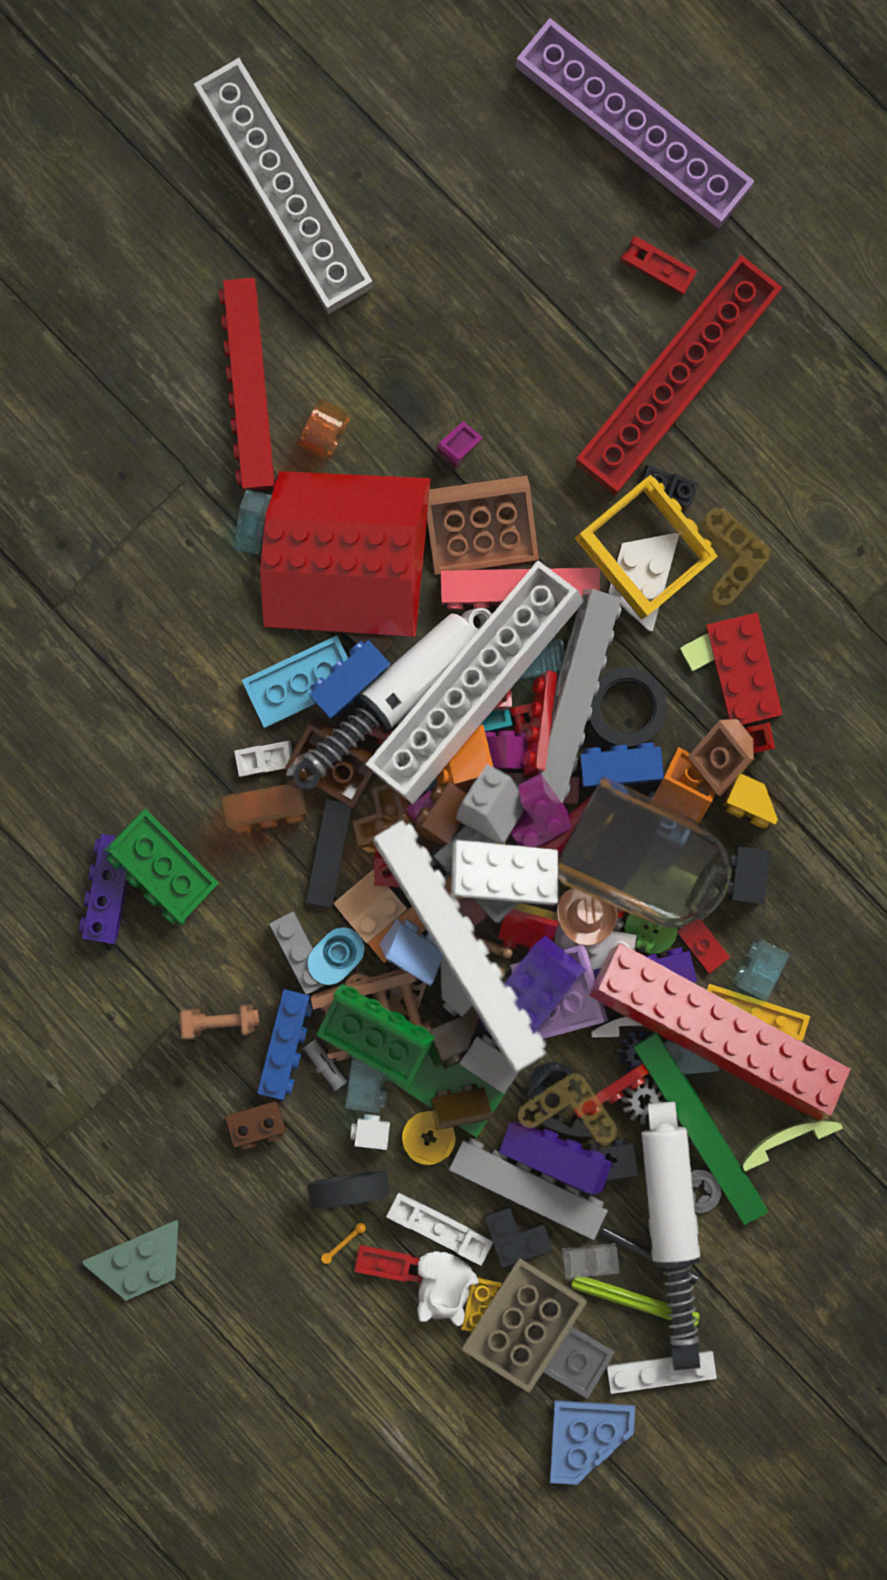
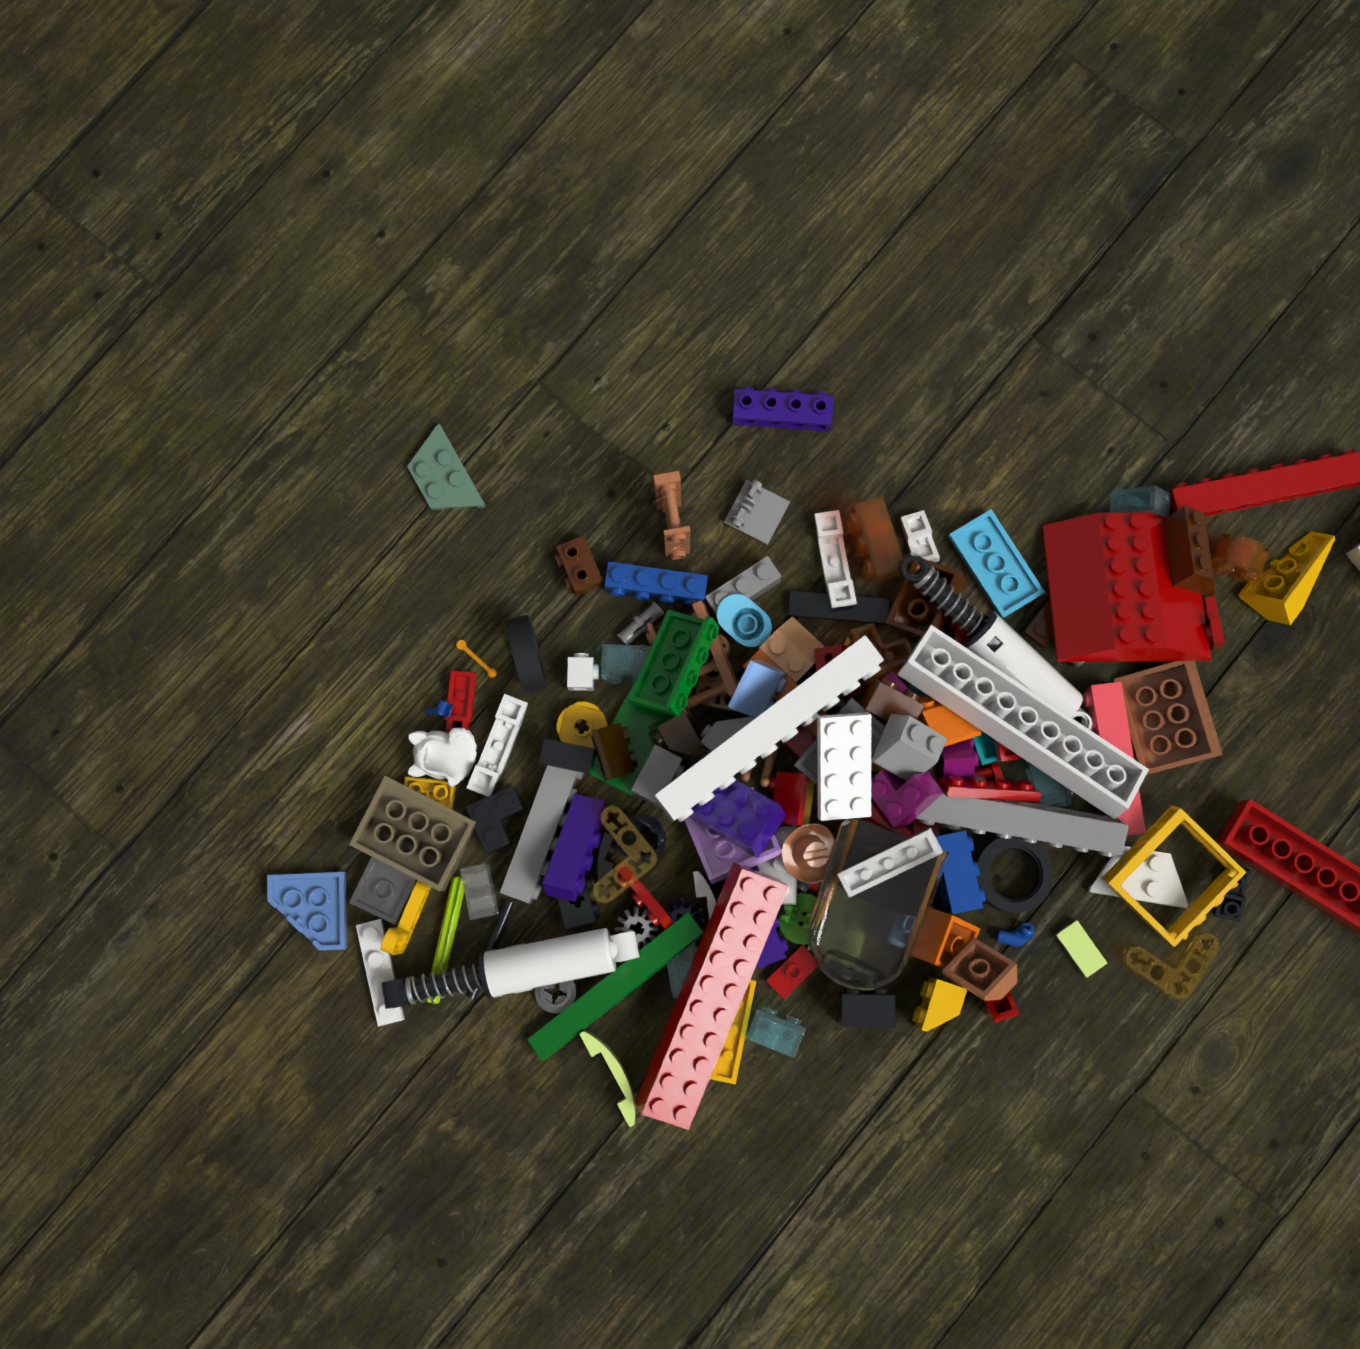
camera: 85 degrees right, 5 degrees down
green bracket [103,809,219,925] -> none
blue brick [309,640,391,722] -> none
magenta slope [437,421,483,469] -> none
red plate [705,612,783,725] -> none
none -> yellow beam [380,881,431,955]
none -> blue hand [425,700,454,718]
none -> black tile [539,738,595,774]
none -> light grey hinge [724,480,790,545]
none -> white slope [814,510,857,608]
none -> white plate [837,828,943,897]
none -> blue arm [996,922,1034,947]
none -> reddish brown slope [1164,506,1215,596]
none -> red plate [1203,596,1224,649]
none -> yellow wedge [1239,531,1335,625]

